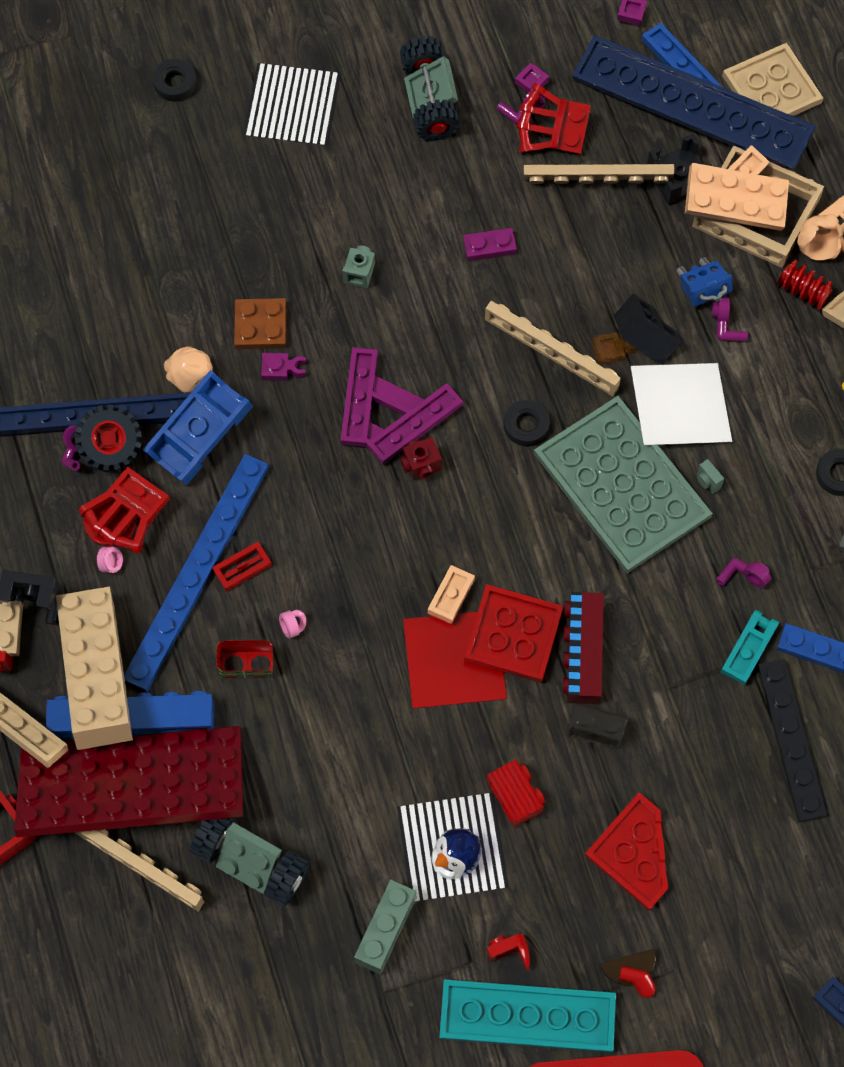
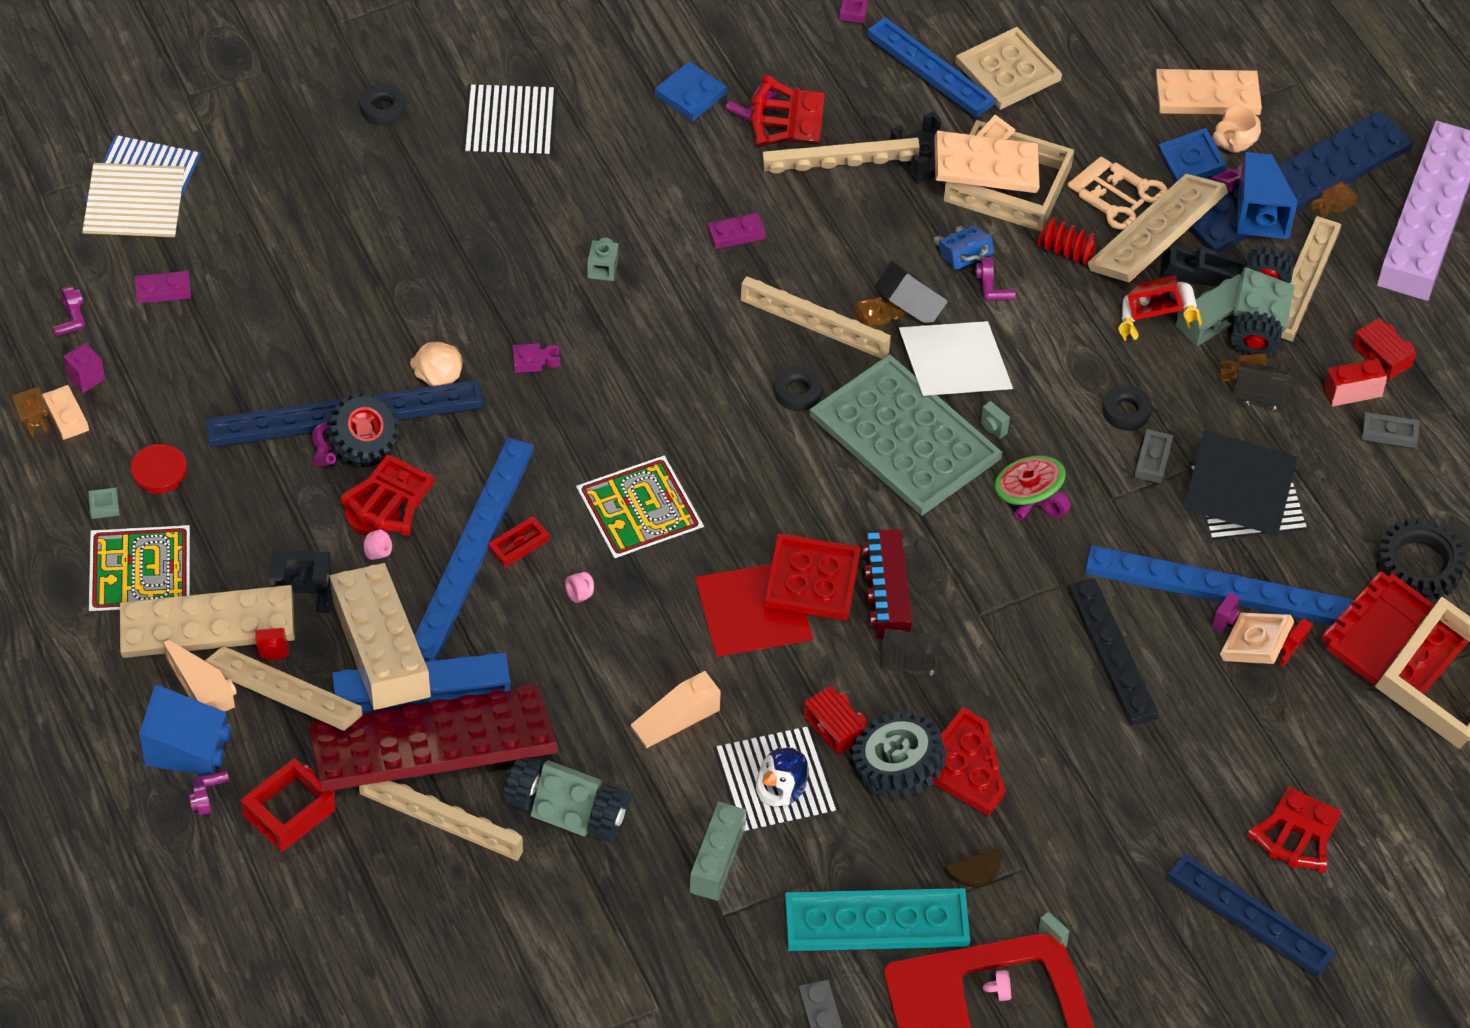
camera: 10 degrees left, 15 degrees down
blue piece [143,370,253,486] -> none
red piece [217,640,273,678] -> none
dark orange plate [234,298,286,349] -> none
magenta plate [341,347,463,465] -> none
plate [400,36,460,141] -> none
dark red brick [400,437,442,480] -> none
light nougat plate [428,565,475,624] -> none
red plate [486,934,530,970] -> none
magenta plate [515,63,549,93] -> none
dark blue plate [572,35,816,172] -> none
red arm [619,965,655,998] -> none
teal plate [721,609,779,685] -> none
light nougat hair [797,214,842,261] -> none
none -> sticker [576,455,704,558]
none -> light nougat slope [631,671,721,748]
none -> blue plate [655,62,727,121]
none -> black wheel [852,711,947,799]
none -> wheel [995,456,1066,505]
none -> sand green tile [1038,912,1069,948]

